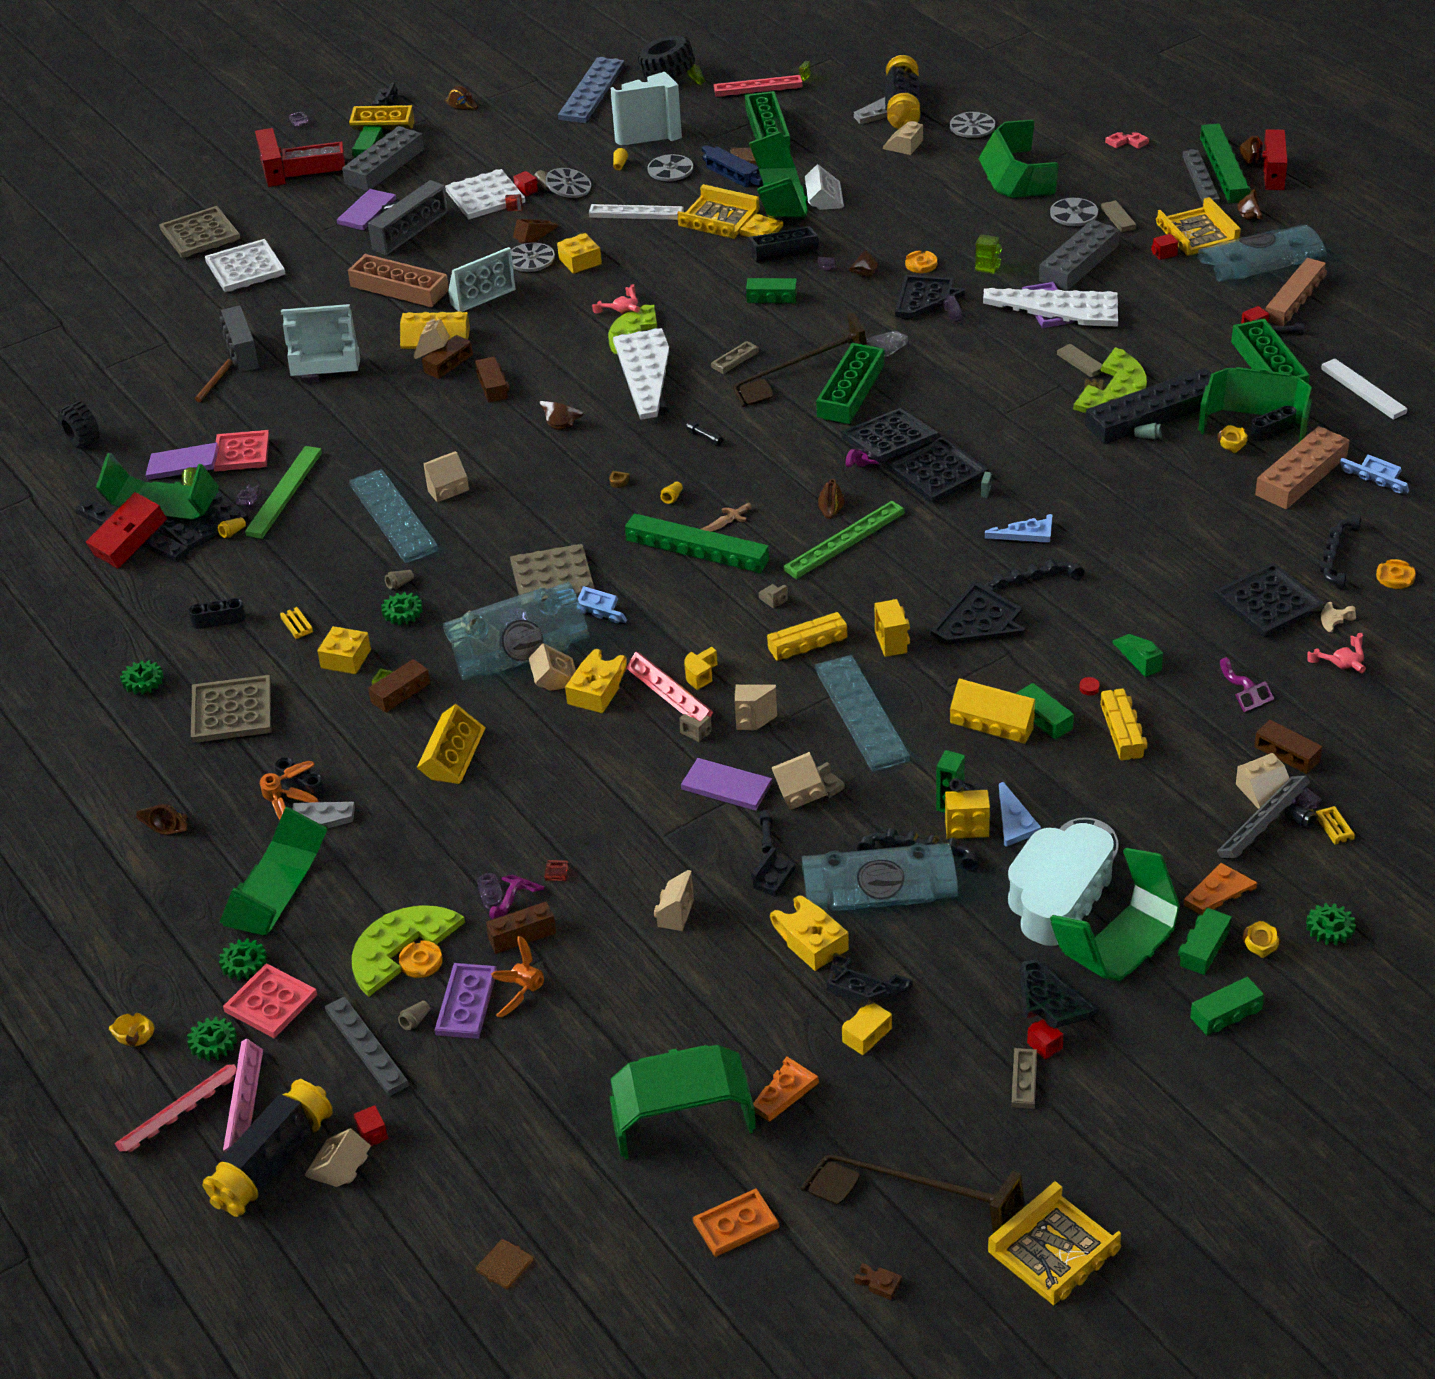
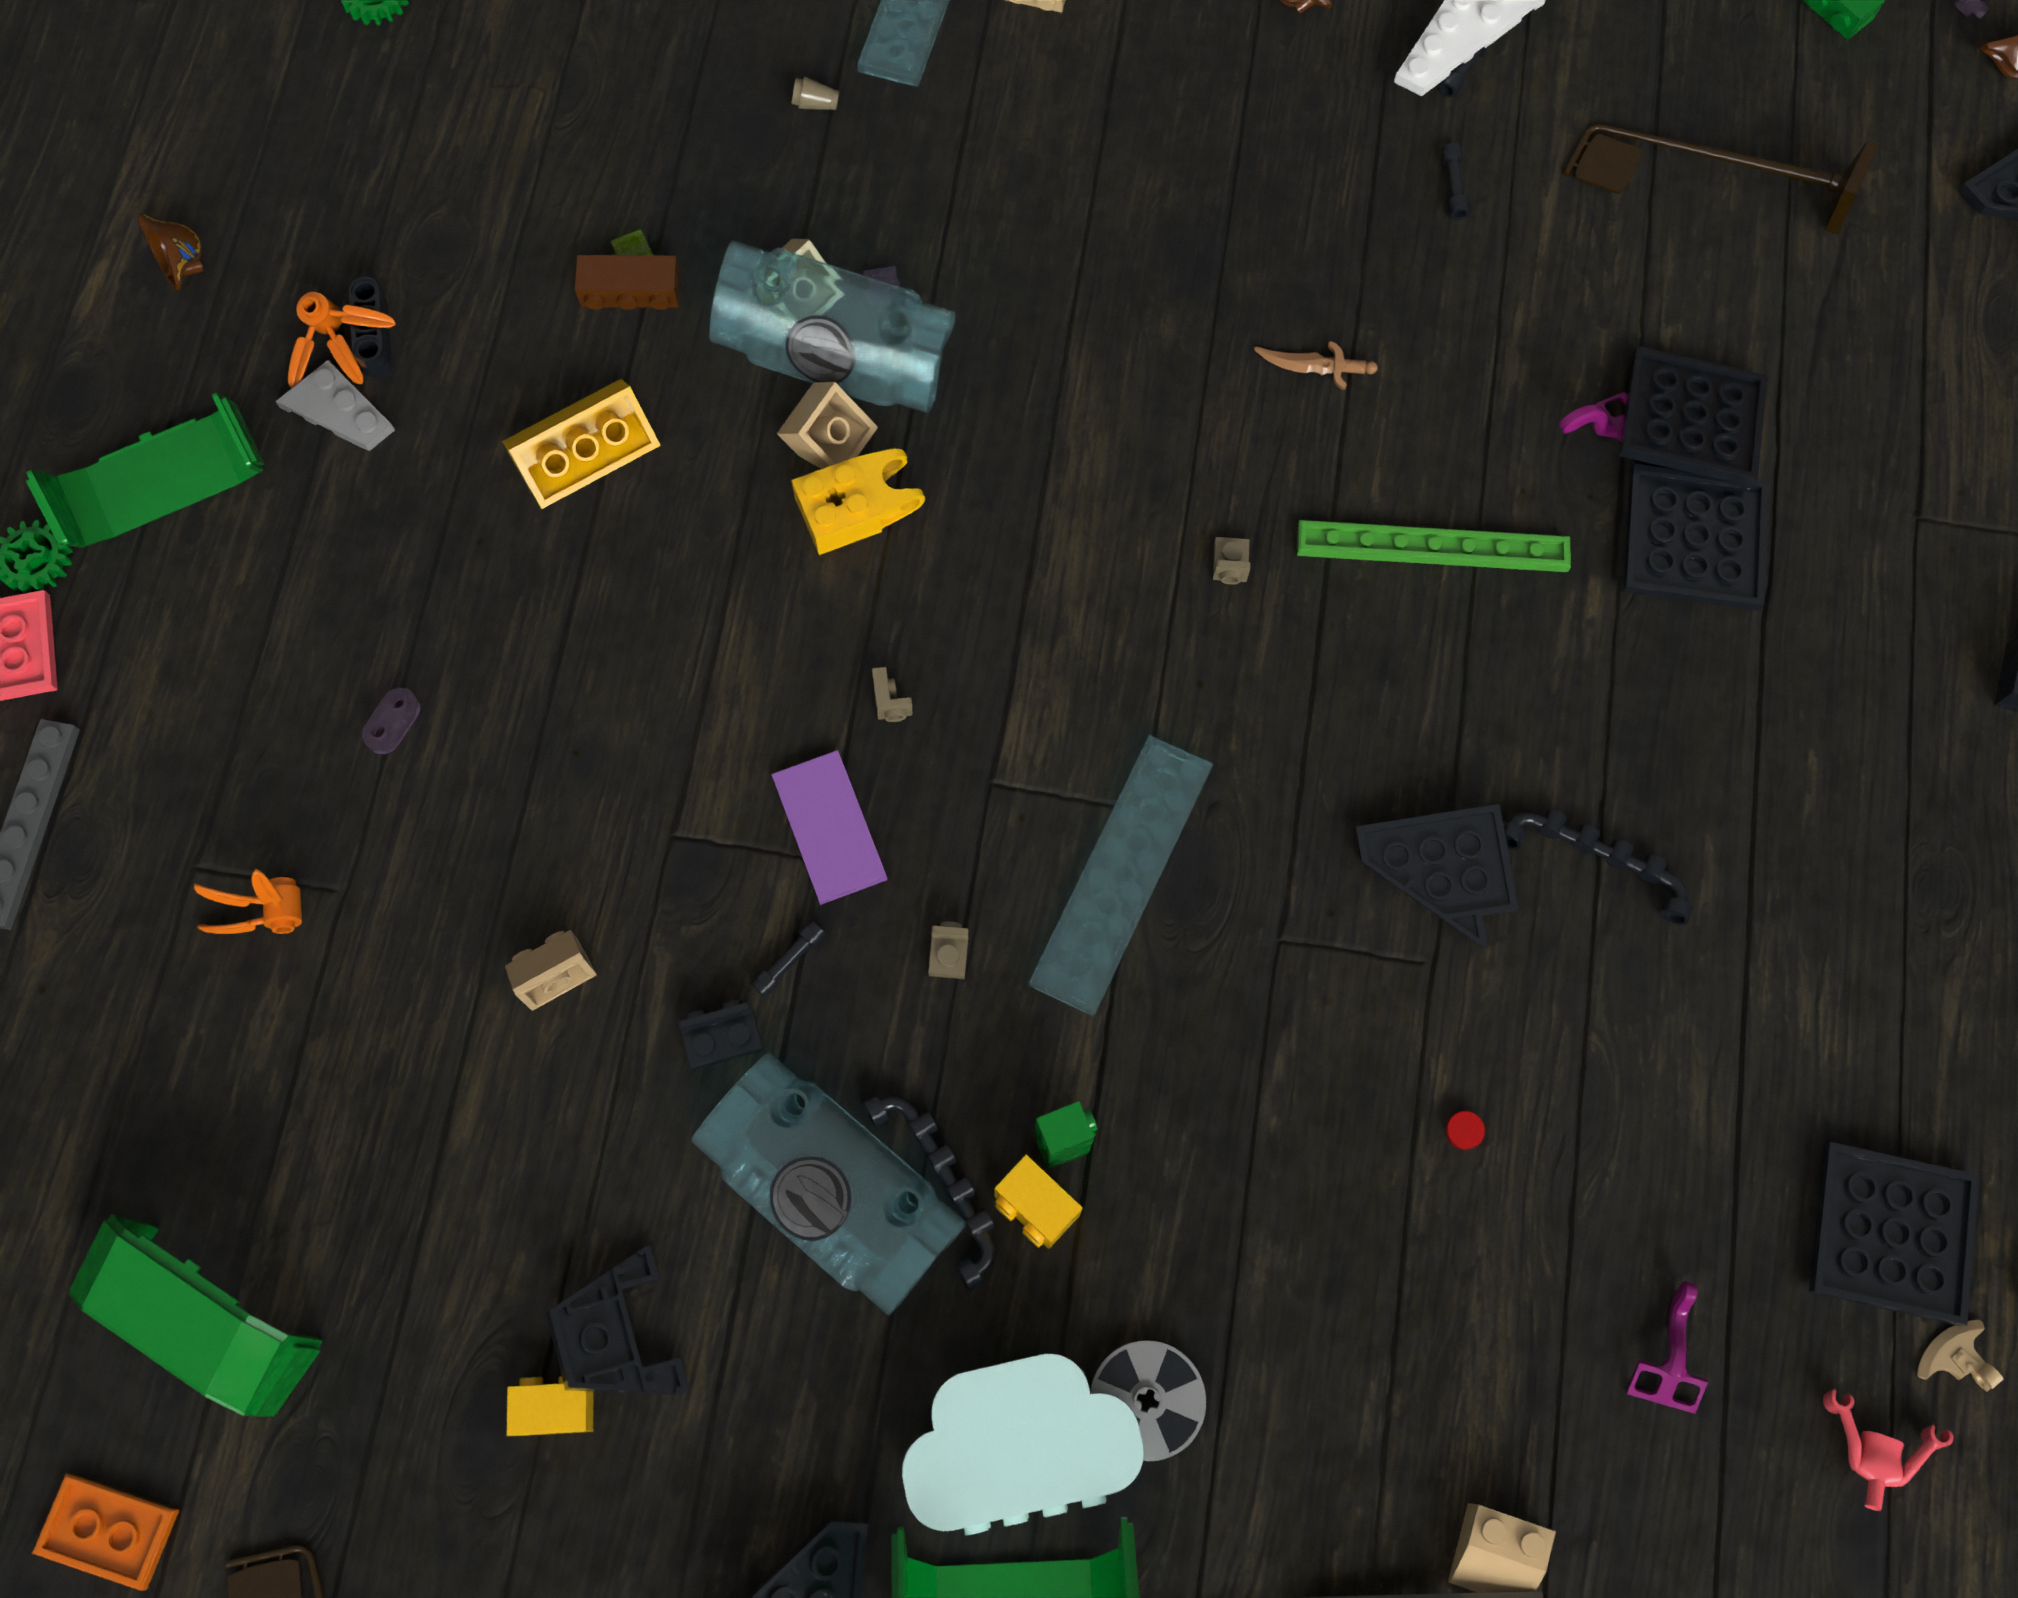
camera: 40 degrees right, 30 degrees up
dark tan plate [191,675,271,743] -> none
yellow tile [280,607,313,639] -> none
yellow brick [317,626,371,674] -> none
lime plate [352,906,465,997] -> none
green gear [381,592,423,625] -> none
dark tan cone [398,1000,430,1030] -> none
light orange tile [399,941,443,978] -> none
medium lavender tile [435,963,497,1039] -> none
reddish brown brick [486,901,556,954] -> none
magenta piece [489,874,545,920] -> none
dark tan plate [510,544,595,608] -> none
clear red tile [544,860,569,881] -> none
light blue bracket [555,586,627,624] -> none
pearl gold tile [609,471,630,488] -> none
green brick [625,513,769,573] -> none
plate [626,652,713,721] -> none
yellow cone [660,482,683,504] -> none
yellow brick [684,647,718,690] -> none
dark tan tile [711,341,759,374] -> none
tan slope [735,685,777,730] -> none
orange wing [753,1056,819,1122] -> none
yellow brick [767,612,847,661] -> none
yellow brick [770,895,849,971] -> none
tan slope [772,752,828,810] -> none
green brick [816,343,884,424] -> none
reddish brown hat [818,479,845,519] -> none
clear wing [866,331,908,357] -> none
yellow brick [875,599,910,657] -> none
black bar [949,778,976,793] -> none
yellow slope [950,679,1035,744] -> none
sand green tile [981,472,992,498] -> none
light blue wing [985,514,1052,542] -> none
light blue wing [999,782,1041,847] -> none
green brick [1015,683,1074,739] -> none
yellow brick [1100,689,1147,760] -> none
green slope [1113,634,1163,677] -> none
reddish brown brick [1254,720,1322,774] -> none

